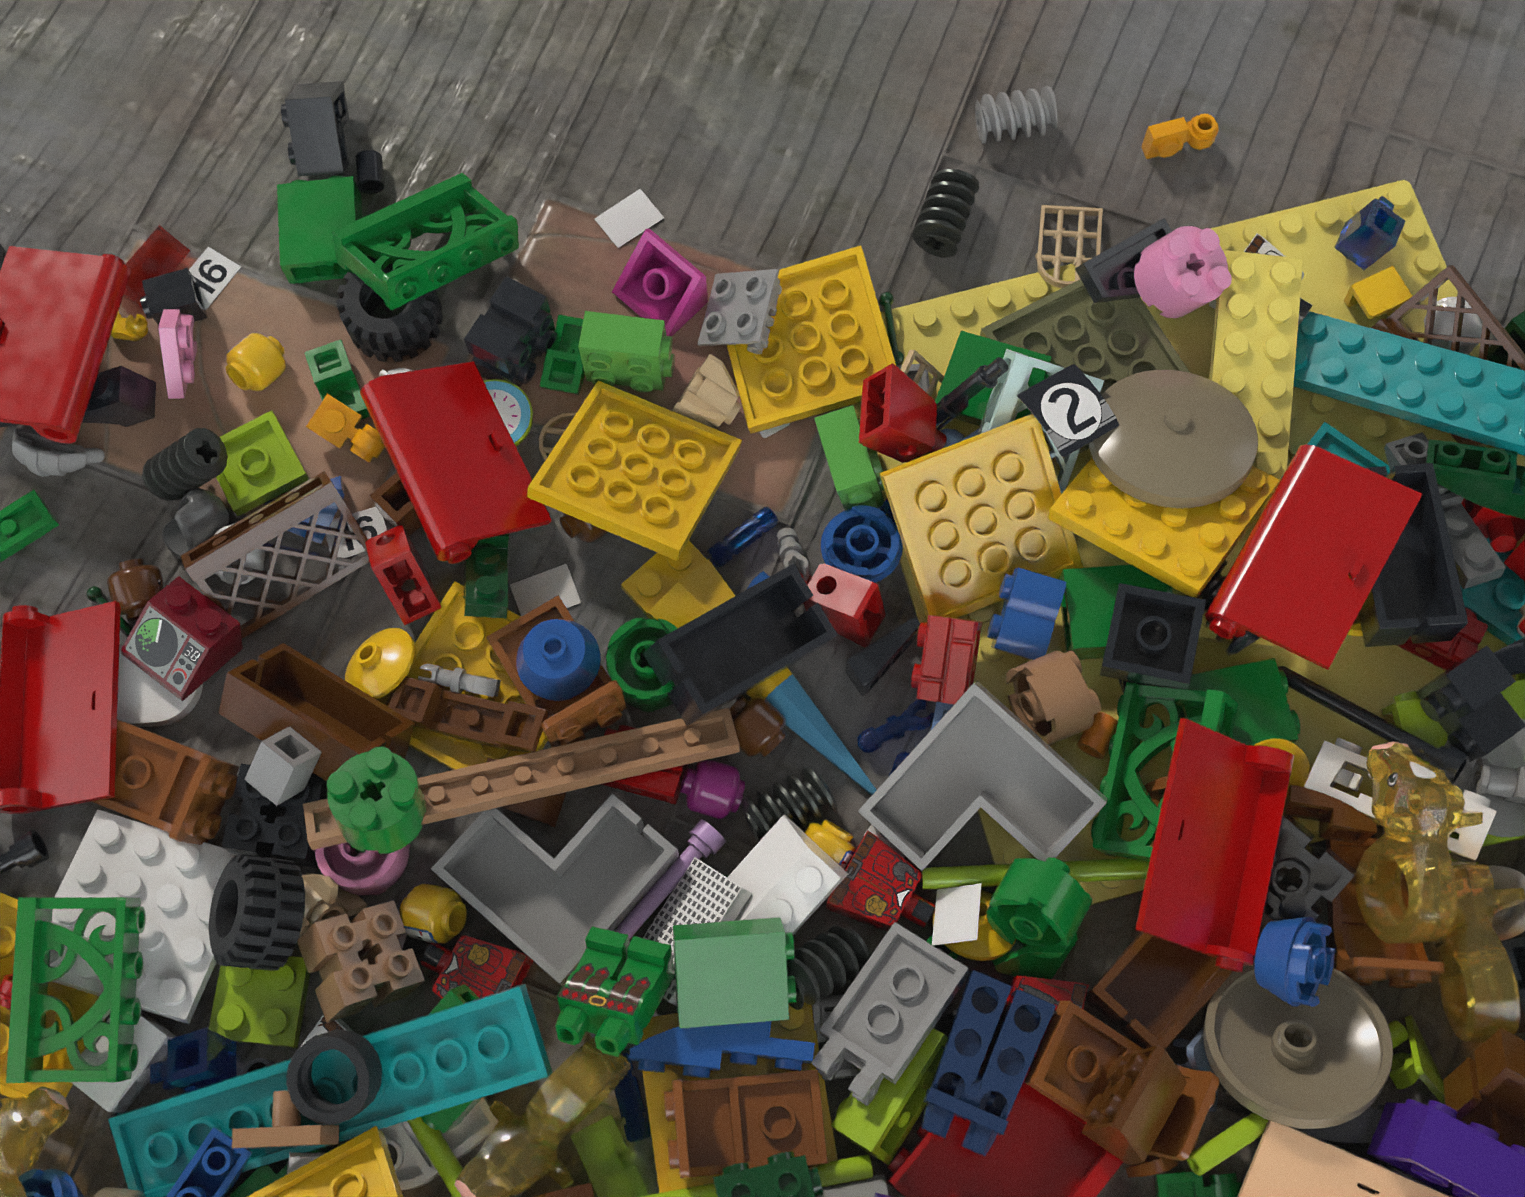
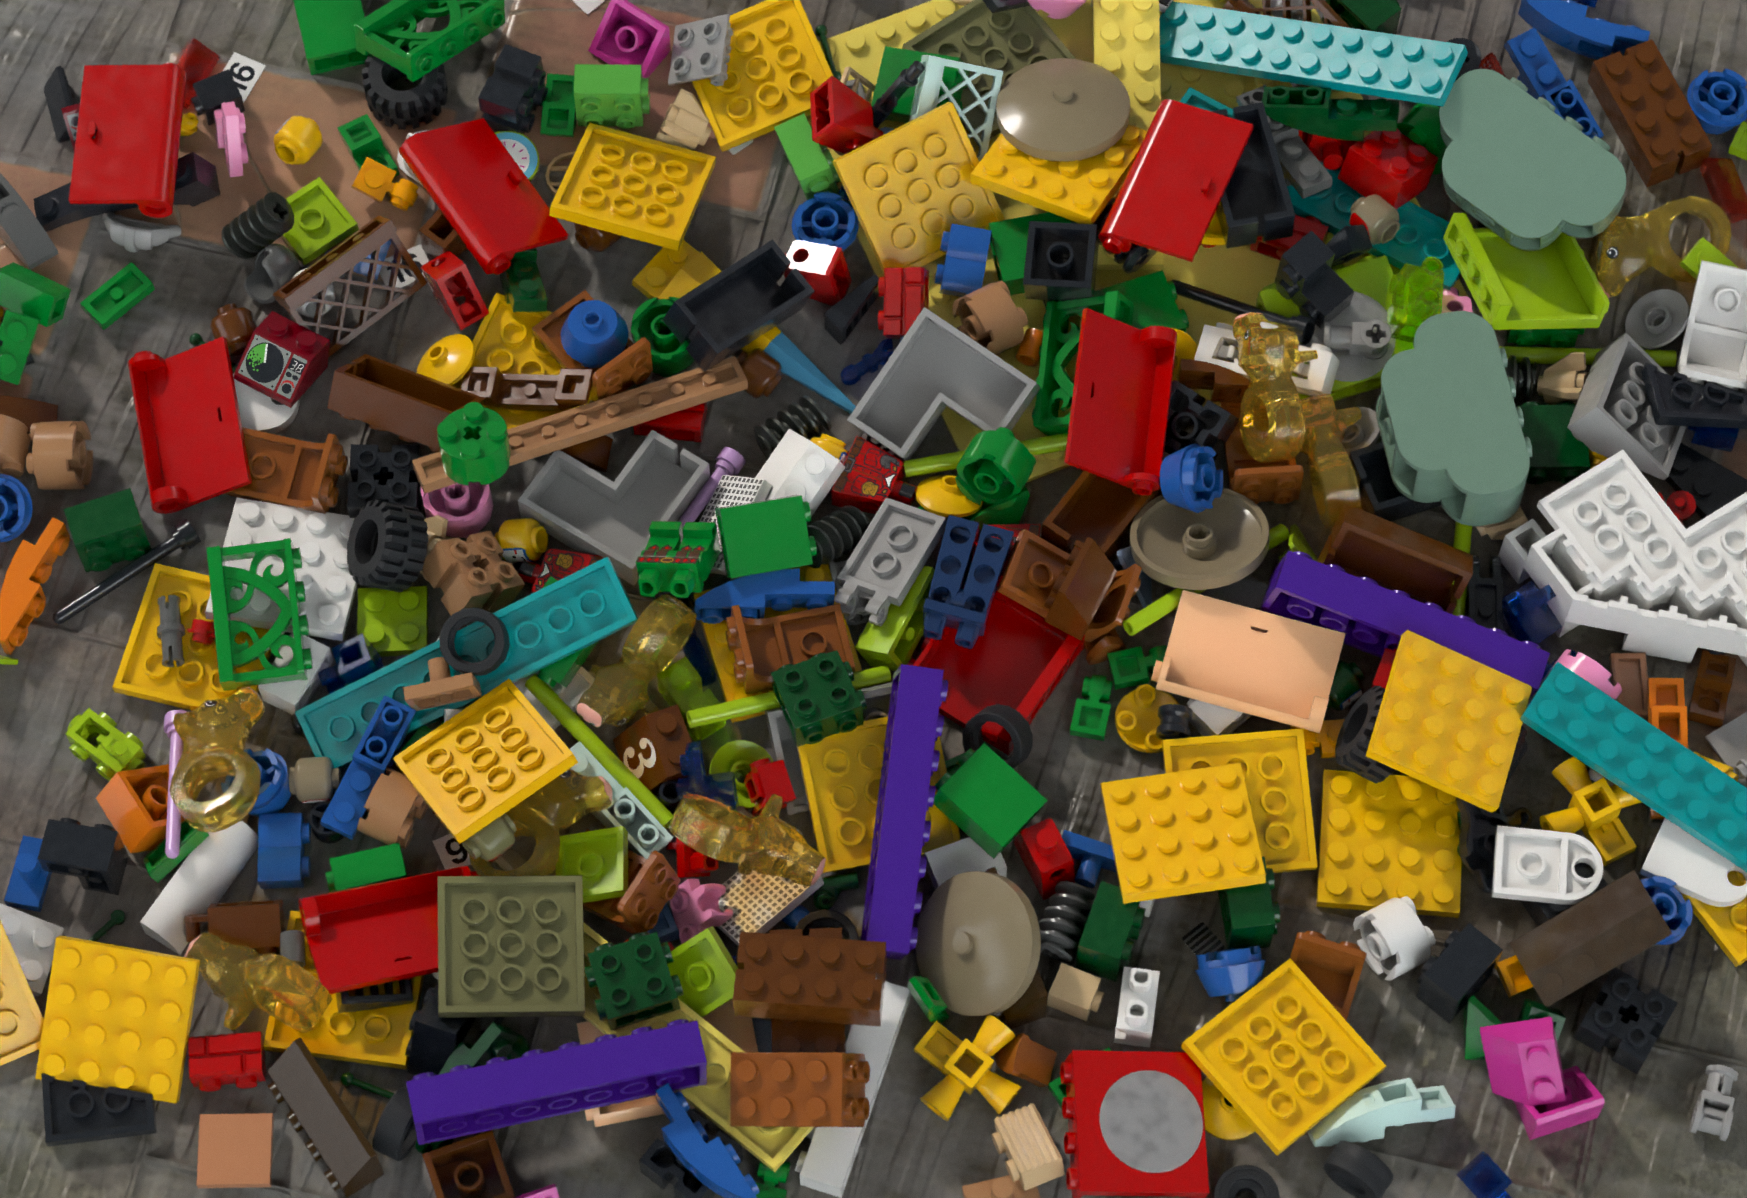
camera: 10 degrees left, 5 degrees down
light grey brick [244,726,322,806] -> none
light grey piece [418,664,501,697] -> none
white sticker [510,564,581,616] -> none
magenta head [680,759,745,819] -> none
clear blue axle [707,506,779,567] -> none
light grey piece [777,528,809,581] -> none
white sticker [932,883,982,946] -> none
sticker [1017,364,1119,457] -> none

